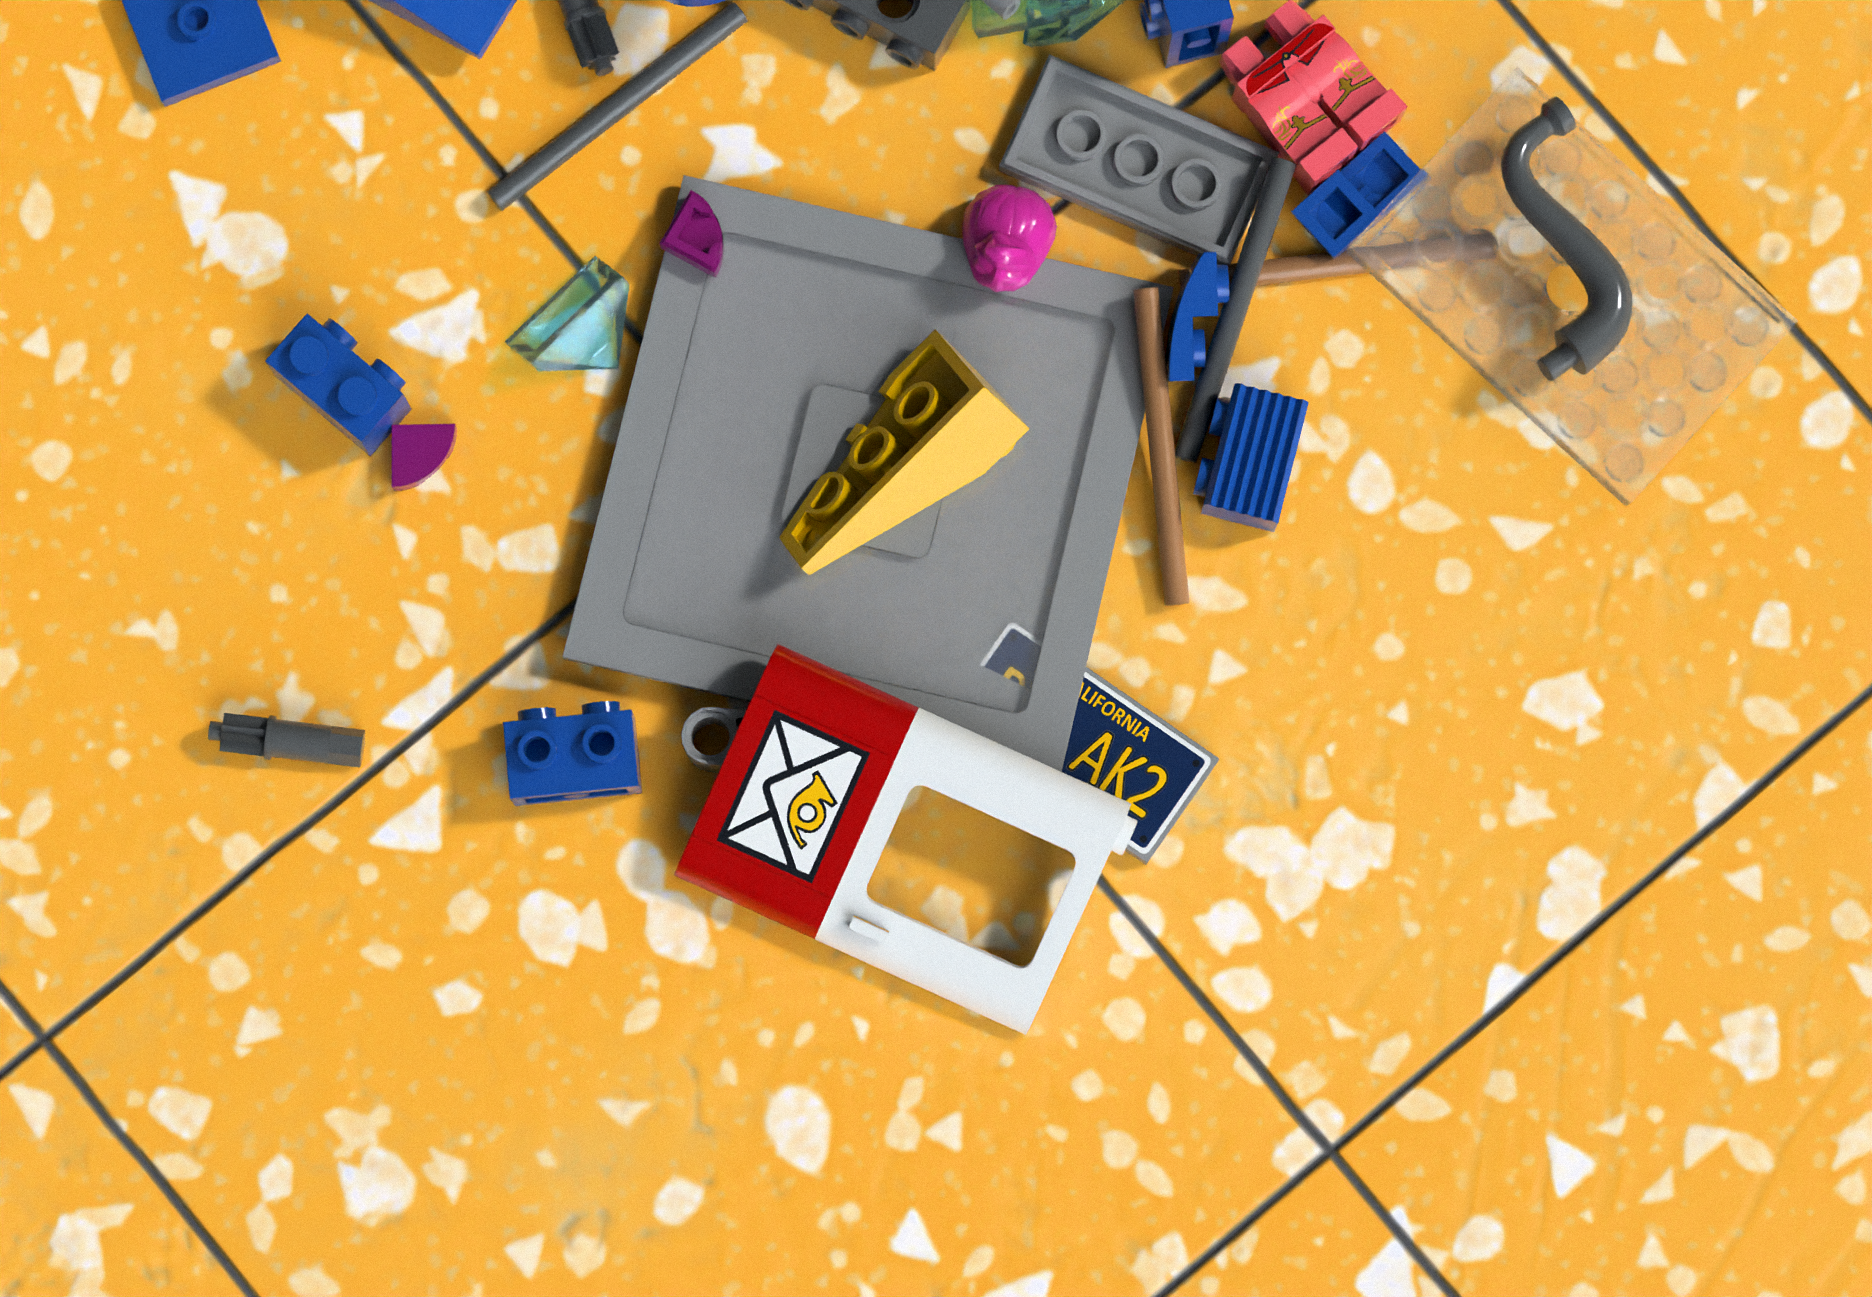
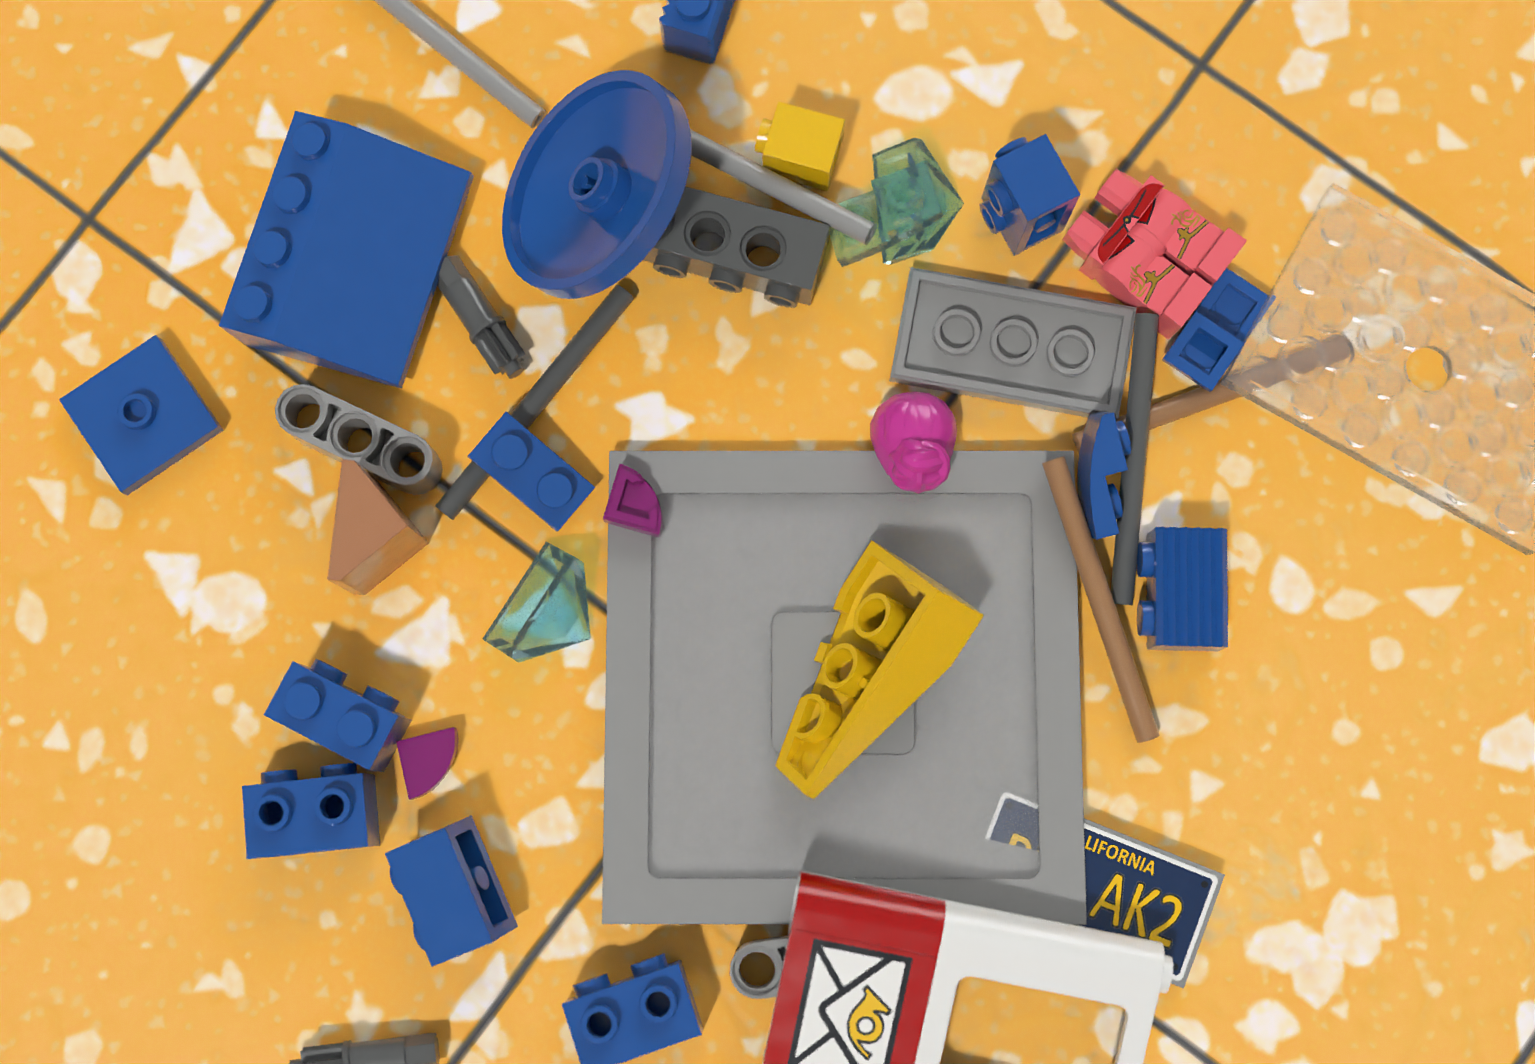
camera: 10 degrees left, 0 degrees up
dark grey animal [1501,96,1632,381] -> none
none -> blue brick [242,763,380,859]
none -> light grey beam [275,384,443,495]
none -> nougat slope [327,459,429,595]
none -> blue brick [385,815,518,967]
none -> blue plate [467,412,595,532]

